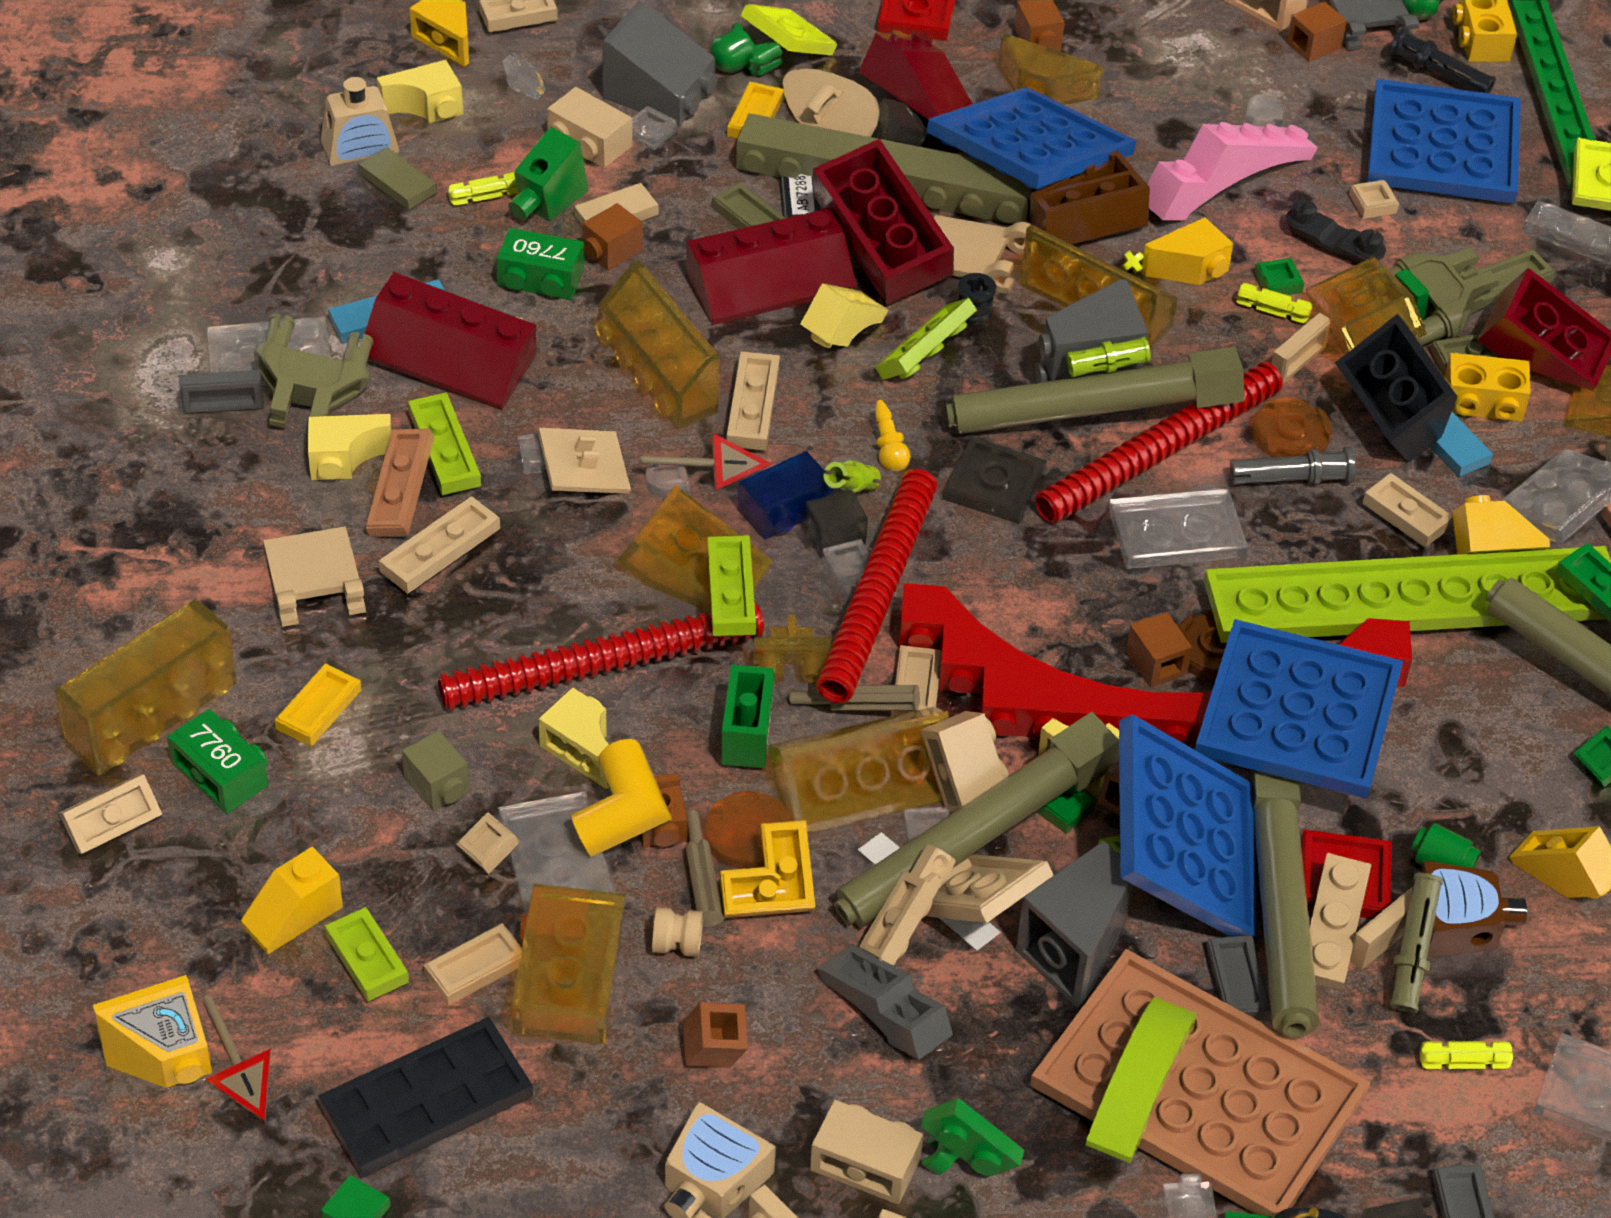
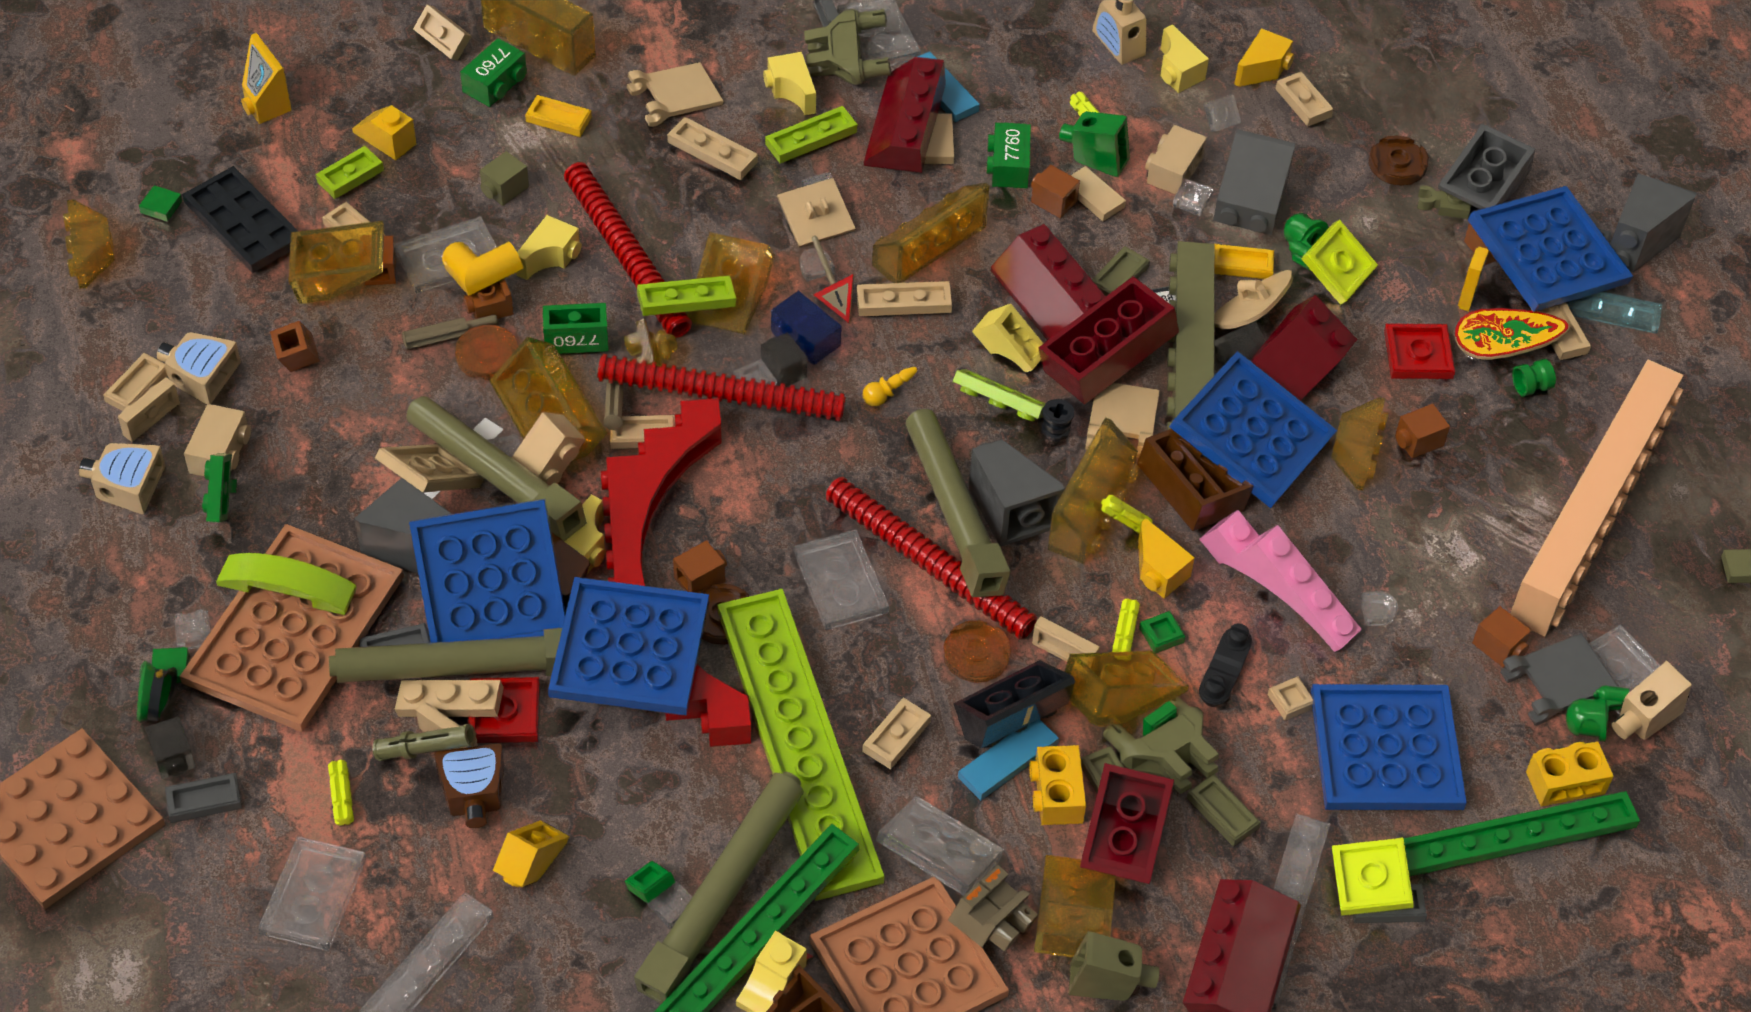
camera: 80 degrees right, 5 degrees up
piece [203,995,272,1122] -> none
olive tile [359,147,437,210] -> none
nougat tile [365,428,434,537] -> none
tan tile [456,812,520,874] -> none
tan wheel [652,907,703,957] -> none
yellow brick [720,820,815,918] -> none
dark grey slope [818,944,953,1060] -> none
lime pin [823,460,881,493] -> none
tan hinge [859,844,956,966] -> none
clear smoke tile [943,437,1047,524] -> none
lime pin [1066,337,1151,378] -> none
dark grey pin [1230,447,1355,485] -> none
black pin [1388,27,1496,94] -> none
green brick [1411,823,1481,868] -> none
yellow slope [1452,495,1550,554] -> none

